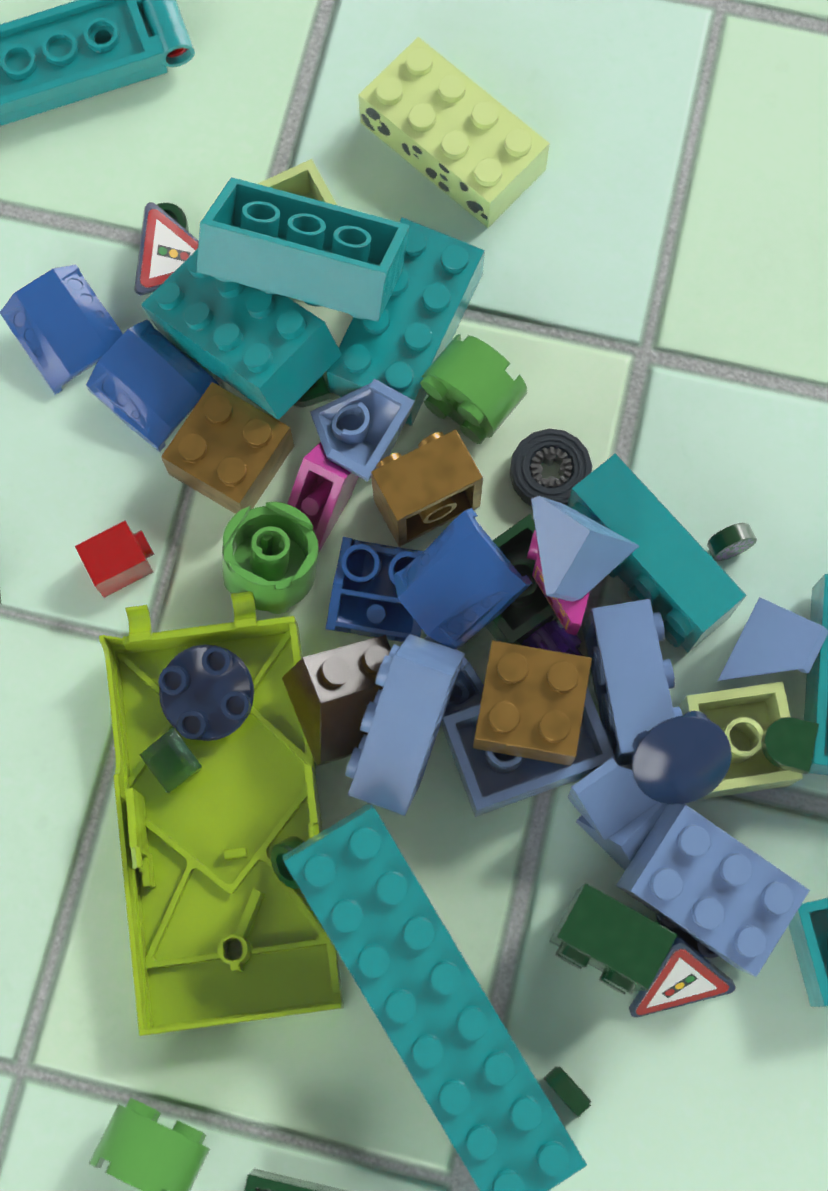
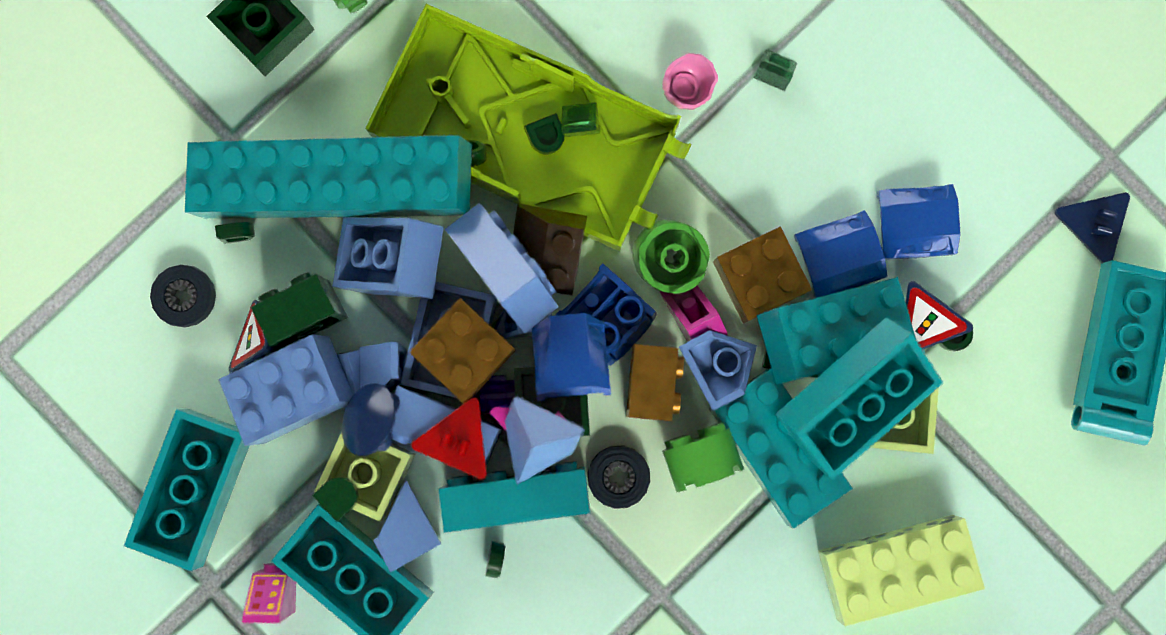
camera: 120 degrees right, 10 degrees up
red brick [75,520,155,598] -> none
dark blue dish [158,645,254,741] -> none
none -> black bush [150,264,216,328]
none -> medium blue brick [332,217,444,299]
none -> red piece [411,398,487,479]
none -> dark green tile [524,113,565,155]
none -> bright pink hair [662,53,718,110]

